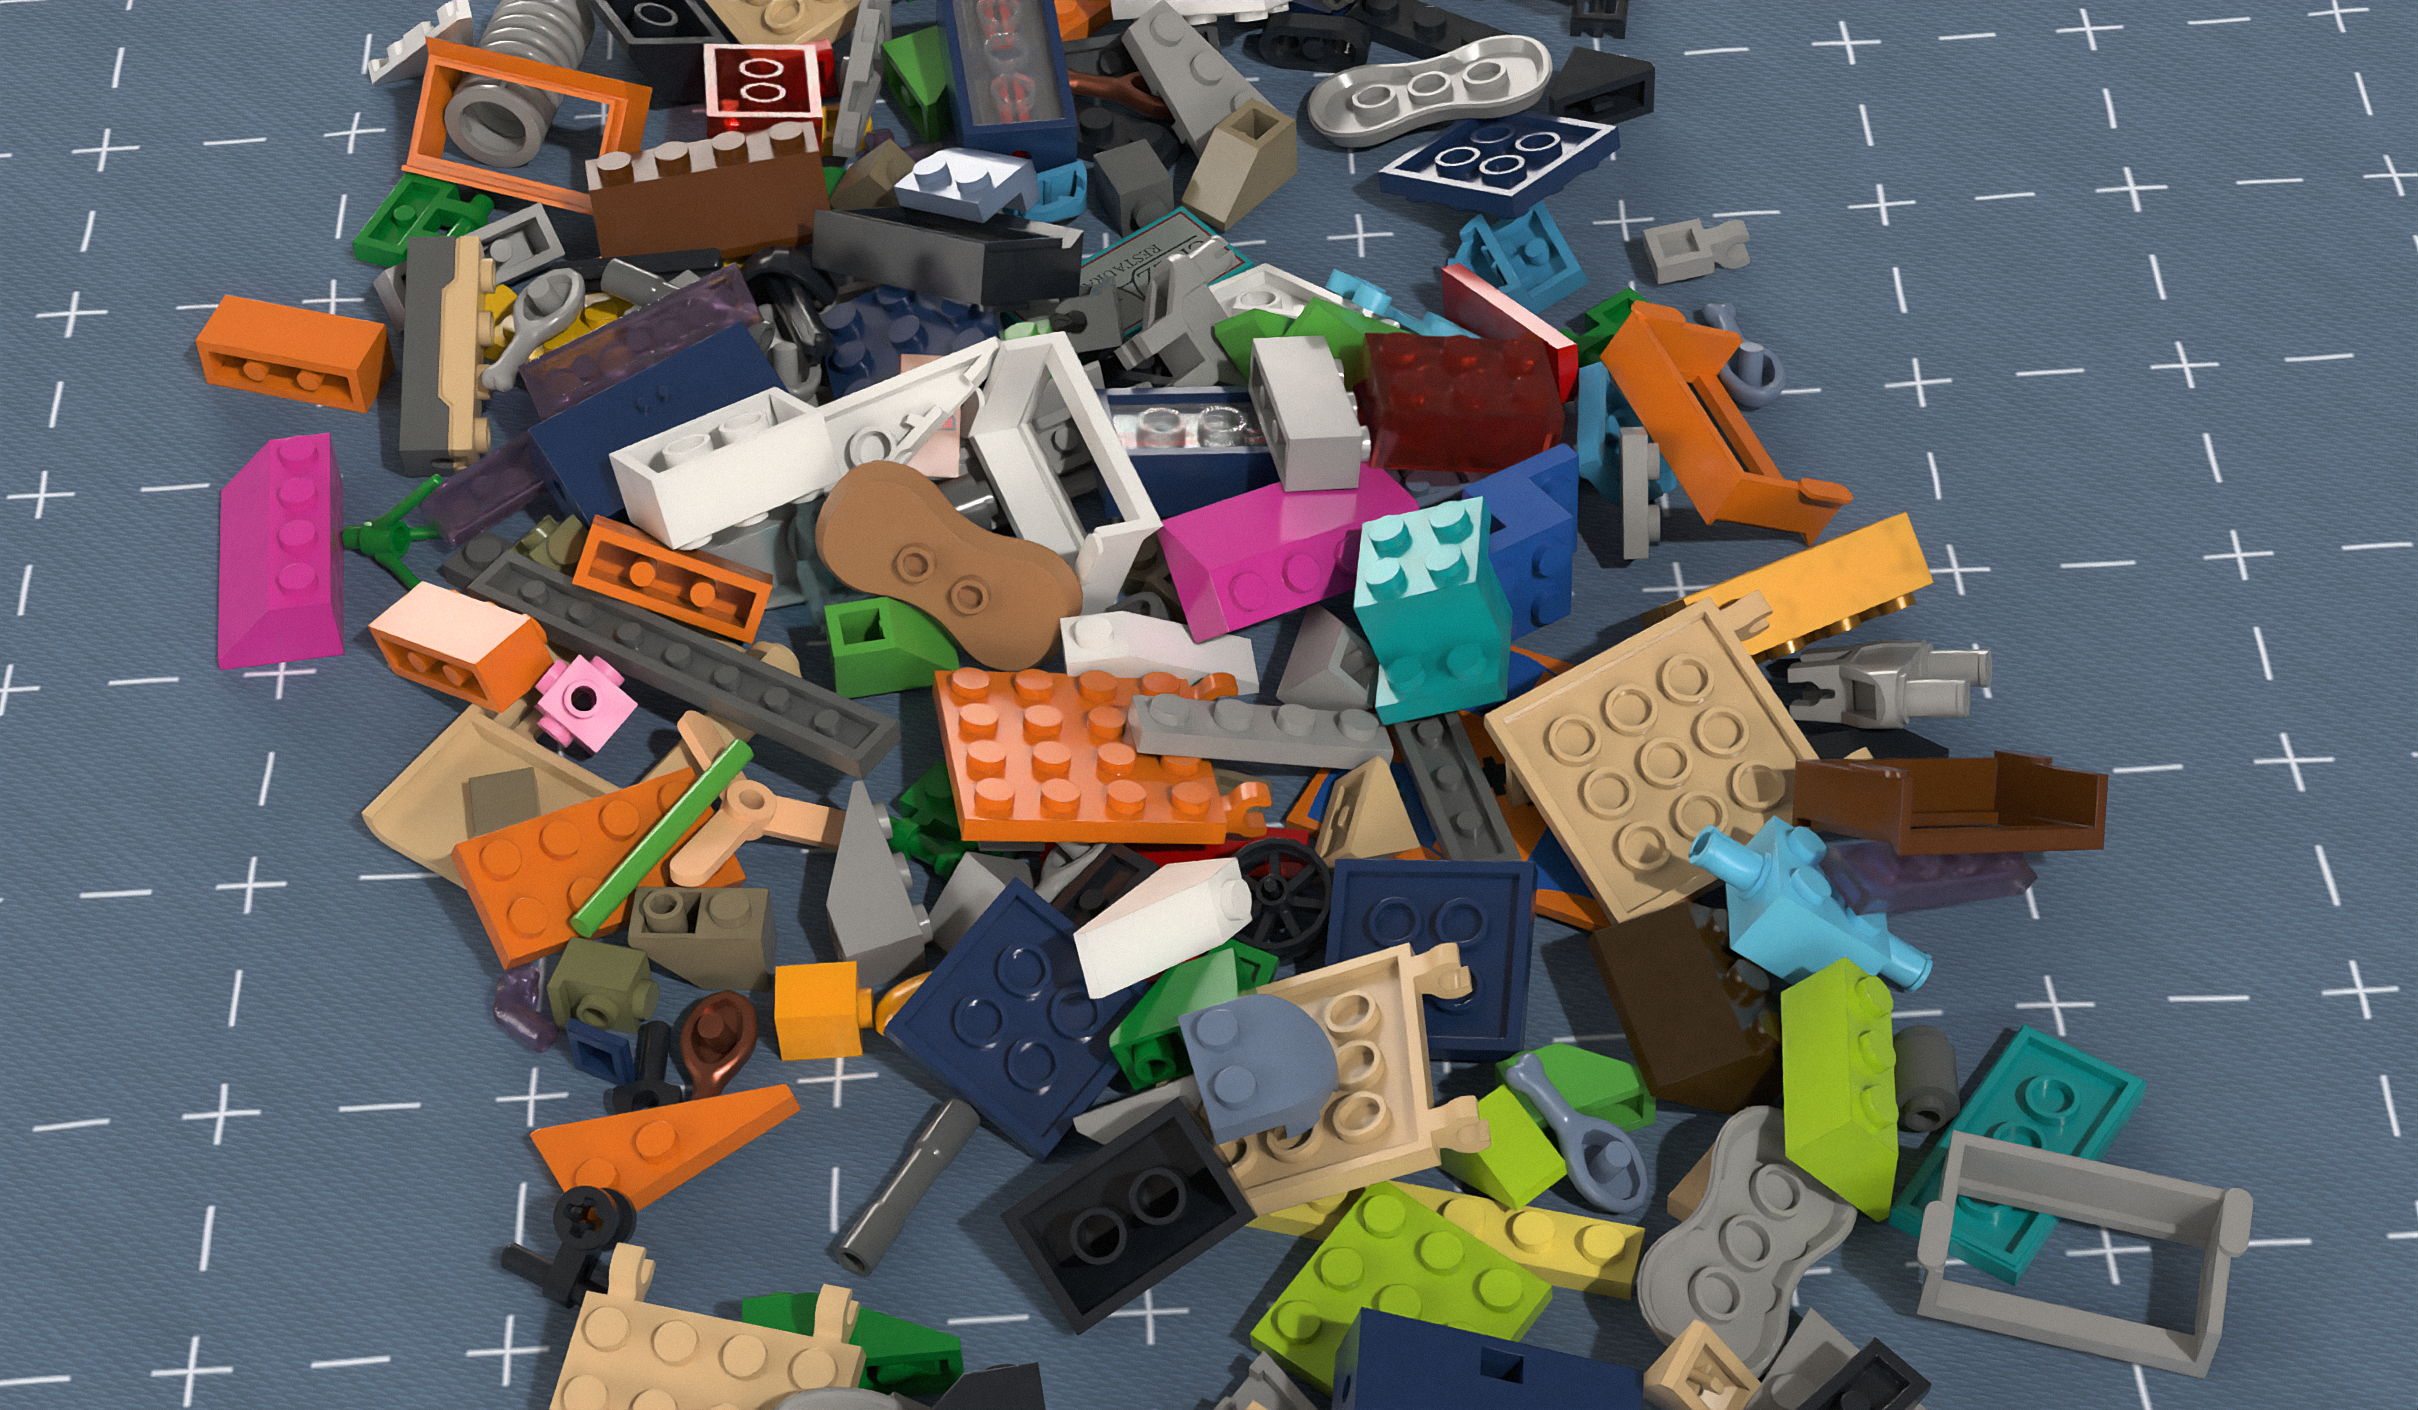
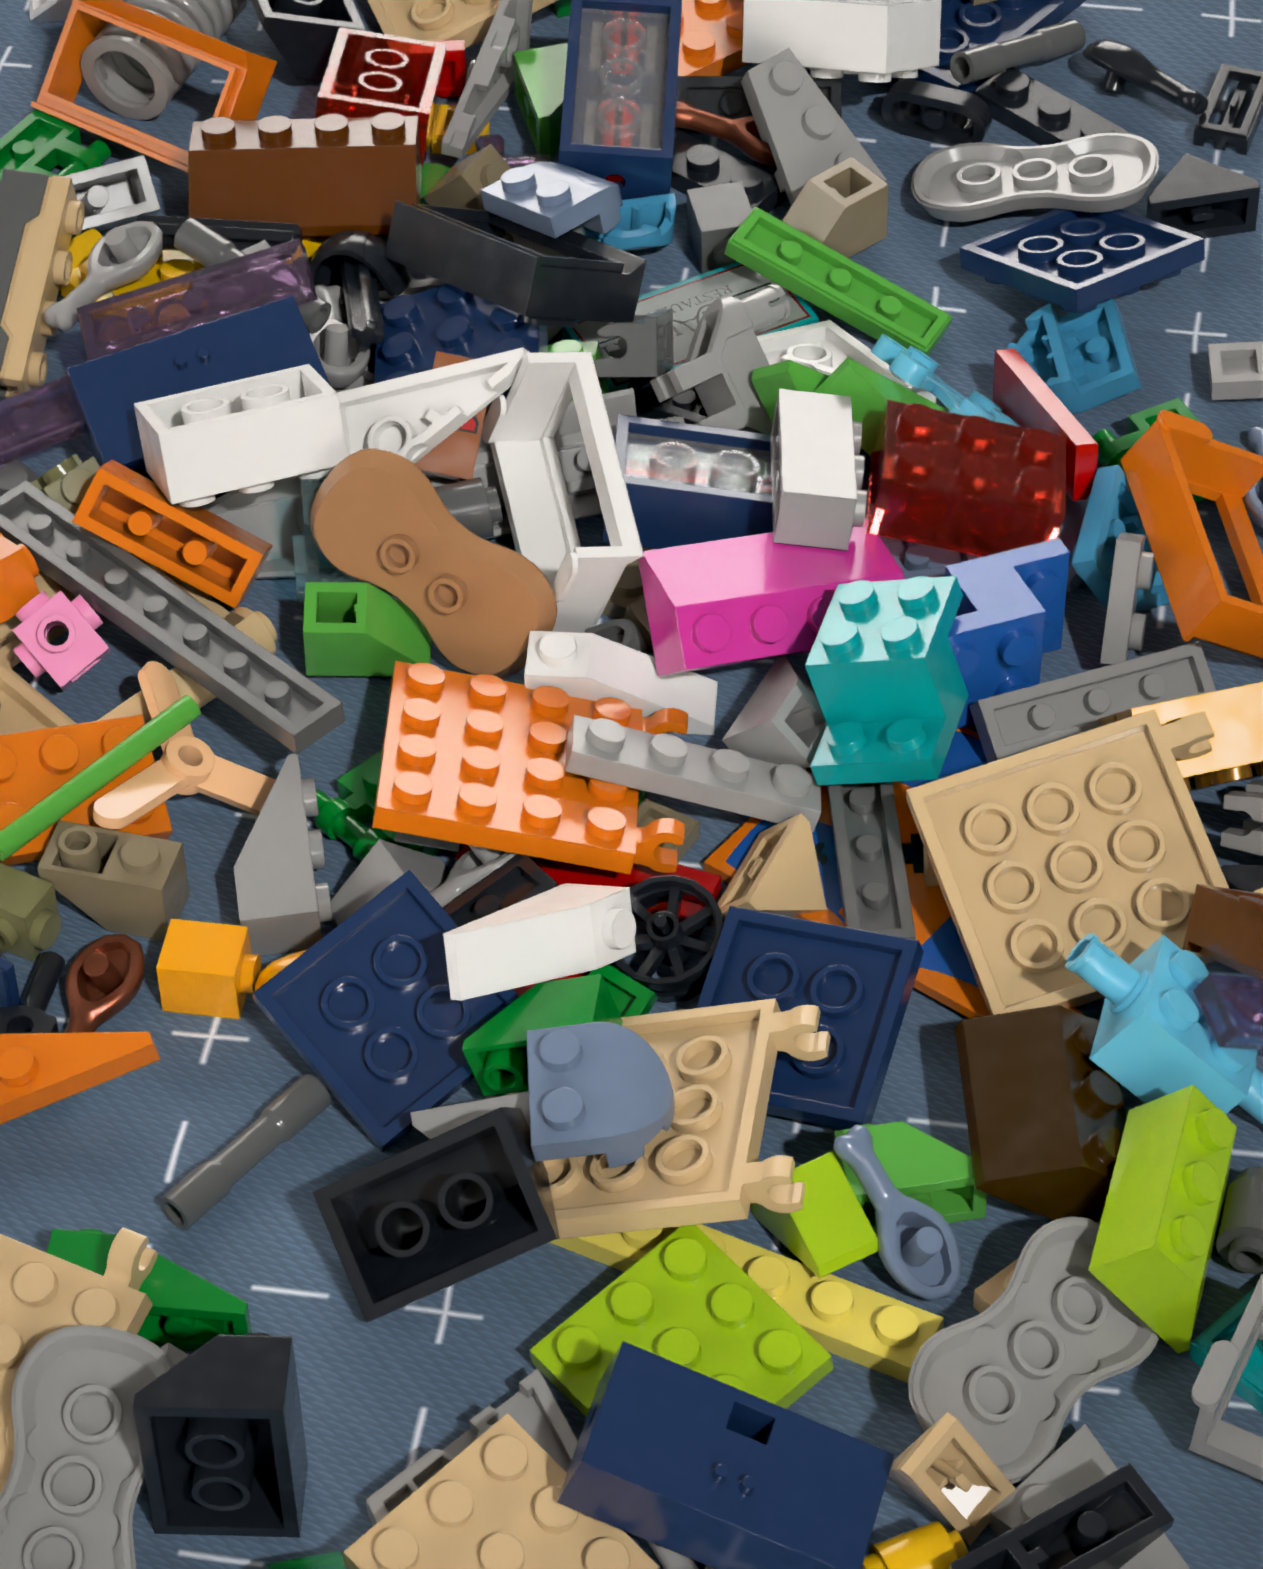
camera: 10 degrees right, 0 degrees up
none -> bright green tile [724,206,953,356]
none -> light grey plate [969,641,1216,763]

